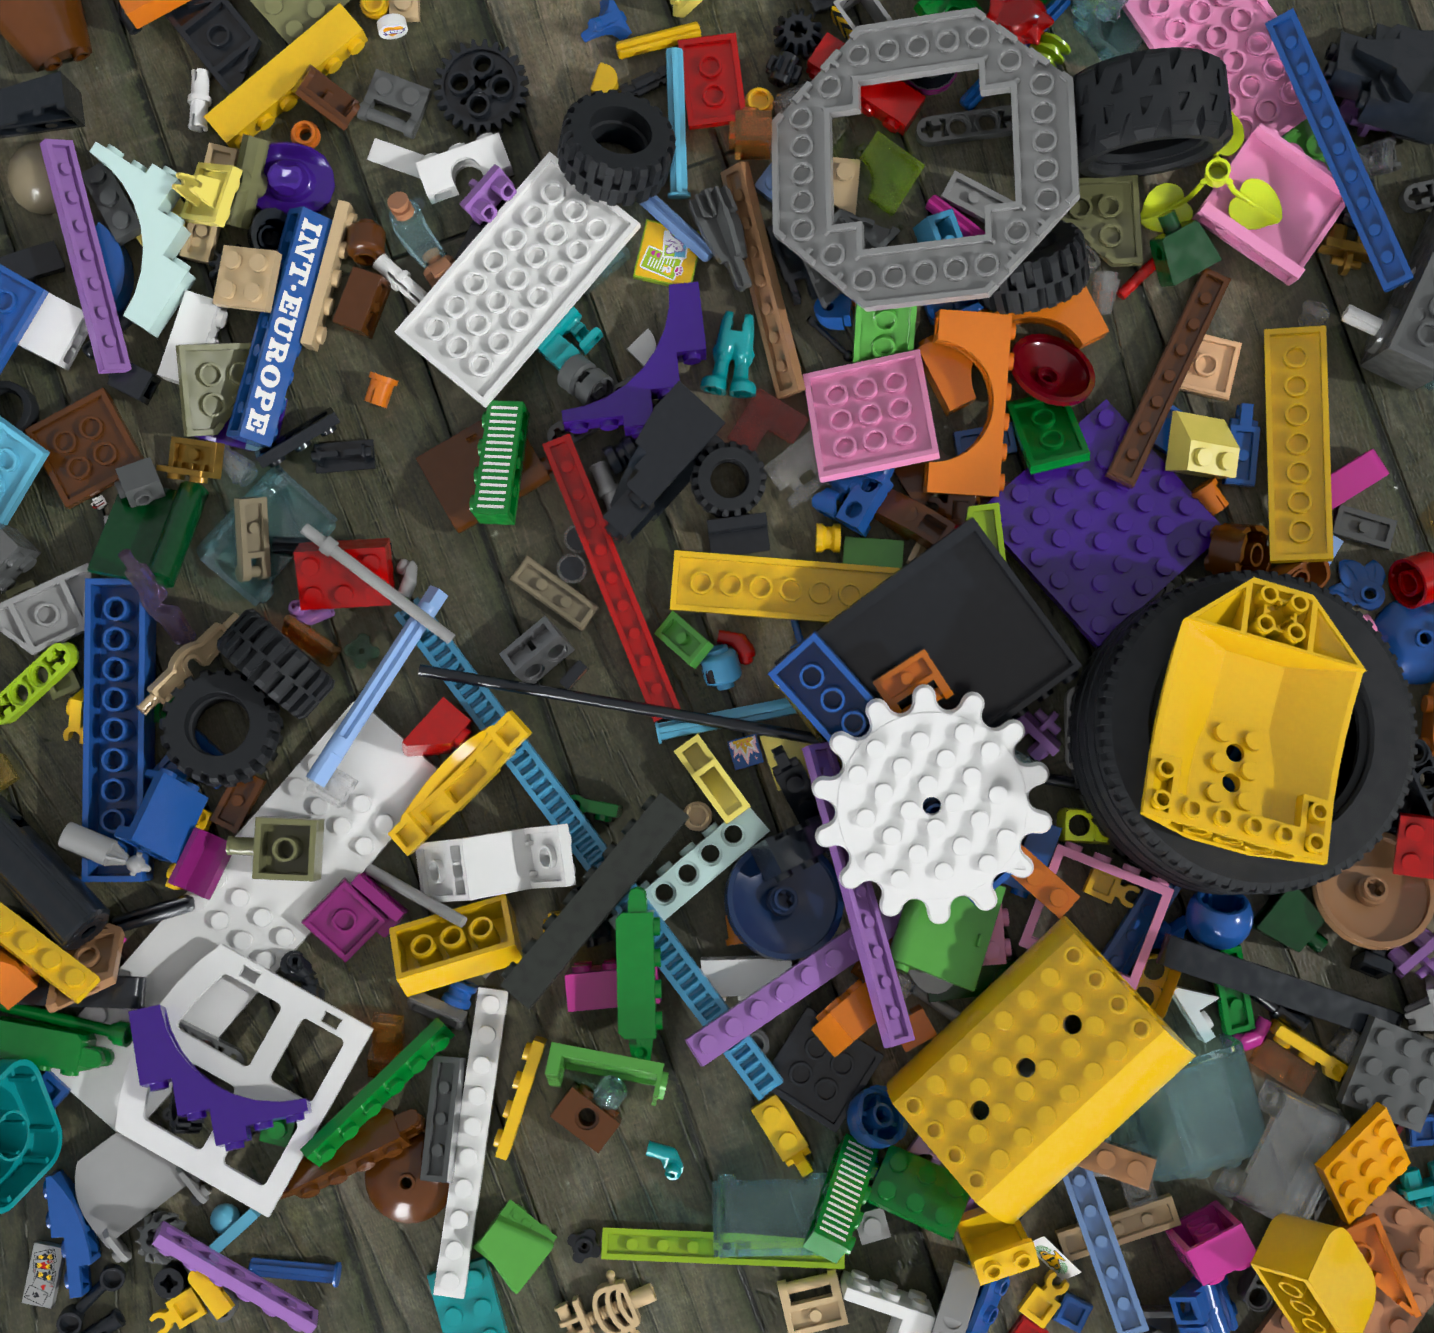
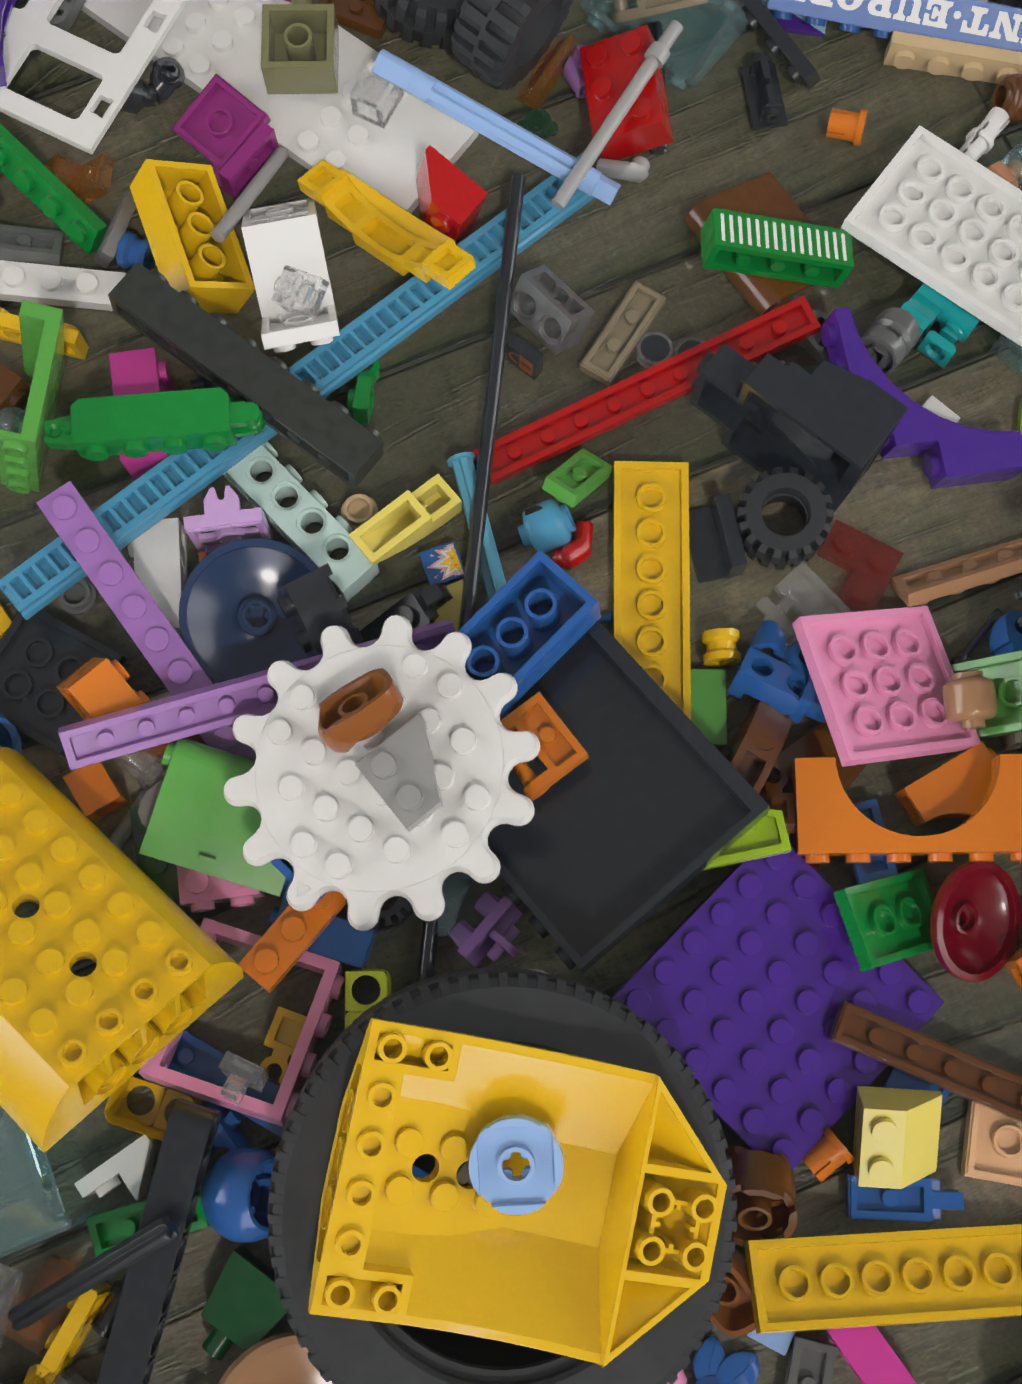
camera: 85 degrees right, 10 degrees down
reddish brown hinge [332,266,391,339] -> none
teal piece [700,311,756,398] -> none
dark pink arm [1230,1016,1272,1052] -> none
none -> black axle [8,1216,179,1331]
none -> lavender piece [183,485,273,554]
none -> clear tile [218,1051,269,1105]
none -> clear bracket [271,264,329,318]
none -> dark orange piece [318,668,404,753]
none -> light grey wing [355,713,443,832]
none -> light blue plate [468,1114,564,1215]
none -> medium nougat head [942,671,998,730]

